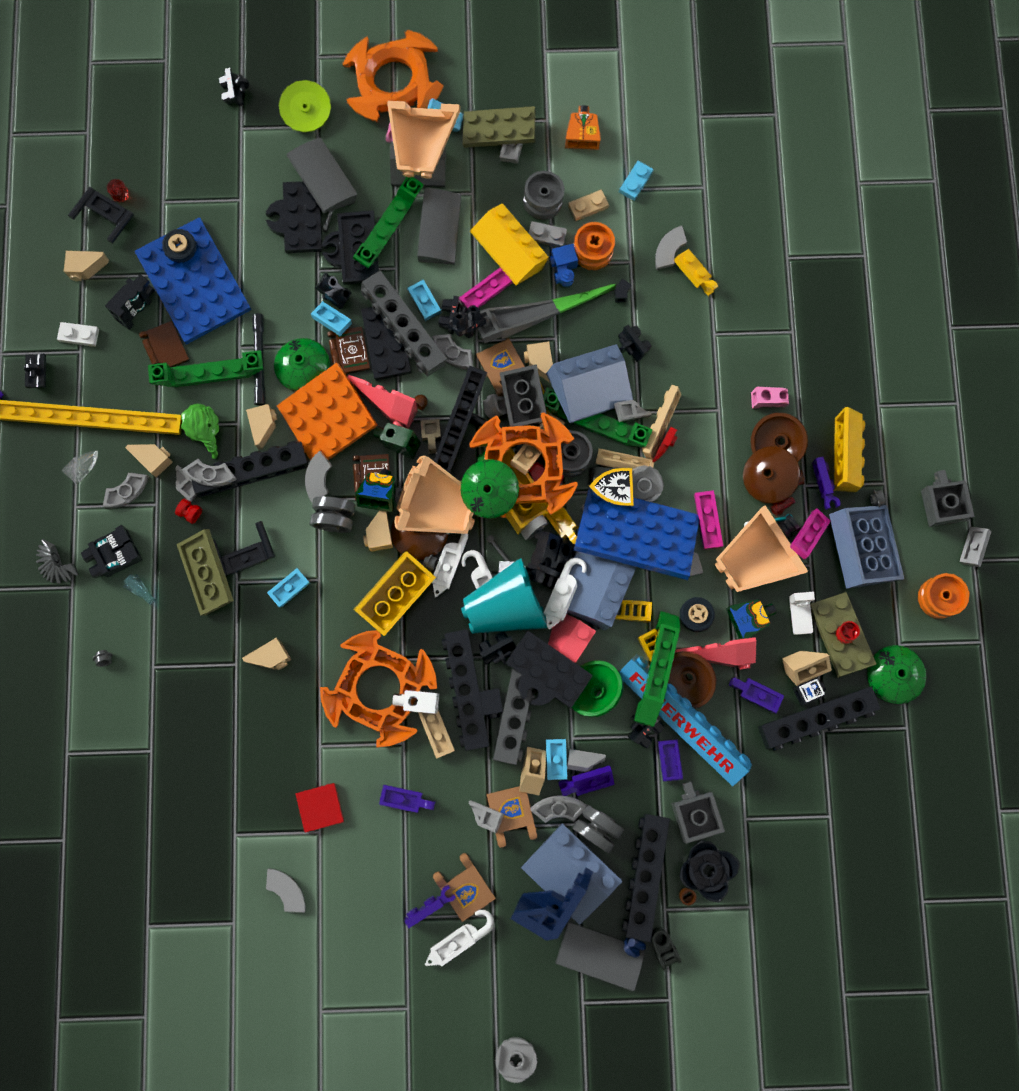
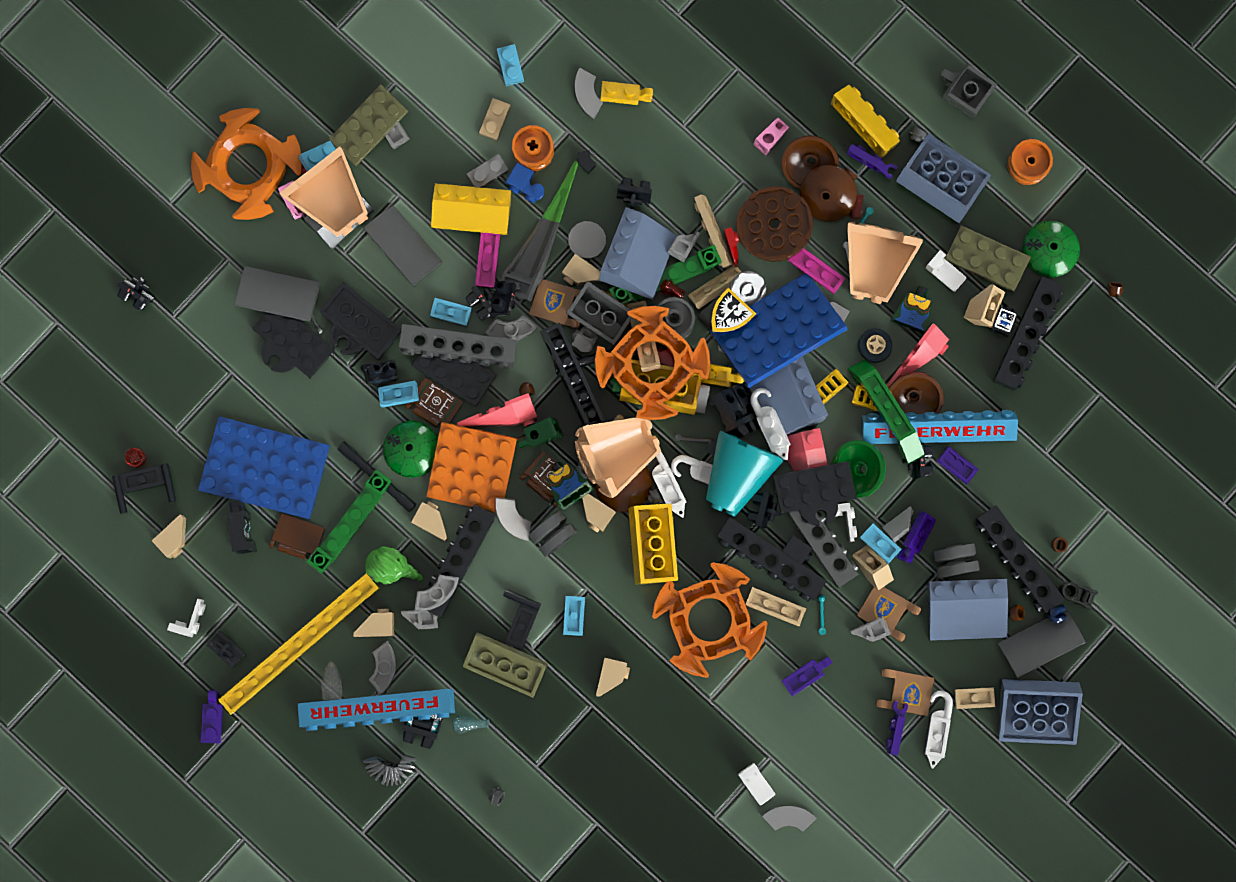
camera: 45 degrees left, 5 degrees up
white plate [57,322,99,347] -> none
black wheel [162,229,196,263] -> none
red wheel [175,498,202,524] -> none
lime piece [279,80,331,133] -> none
red tile [295,783,344,833] -> none
green slope [353,177,424,269] -> none
white torso [393,690,439,714] -> none
dark tan plate [421,419,441,454] -> none
green dish [461,459,519,518] -> none
light grey plate [495,1037,537,1083] -> none
dark blue bracket [511,868,593,941] -> none
dark grey wheel [523,171,565,220] -> none
light grey tile [531,796,587,823] -> none
orange torso [565,105,600,150] -> none
dark grey hinge [671,782,725,843] -> none
black brick [680,840,740,902] -> none
dark purple plate [729,678,784,714] -> none
black wheel [777,514,801,538] -> none
dark pink plate [790,508,830,560] -> none
red wheel [836,621,860,644] -> none
light grey plate [959,527,991,567] -> none
none -> white bracket [167,599,206,637]
none -> dark azure brick [298,689,455,731]
none -> light grey tile [568,221,606,259]
none -> clear red pin [660,279,685,299]
none -> reddish brown plate [736,186,813,262]
none -> white bracket [738,763,775,805]
none -> teal hinge [818,595,826,635]
none -> white bracket [835,503,857,542]
none -> tan plate [954,687,995,709]
none -> sand blue slope [998,679,1083,745]
none -> reddish brown hinge [1008,605,1025,621]
none -> reddish brown hinge [1108,282,1124,297]

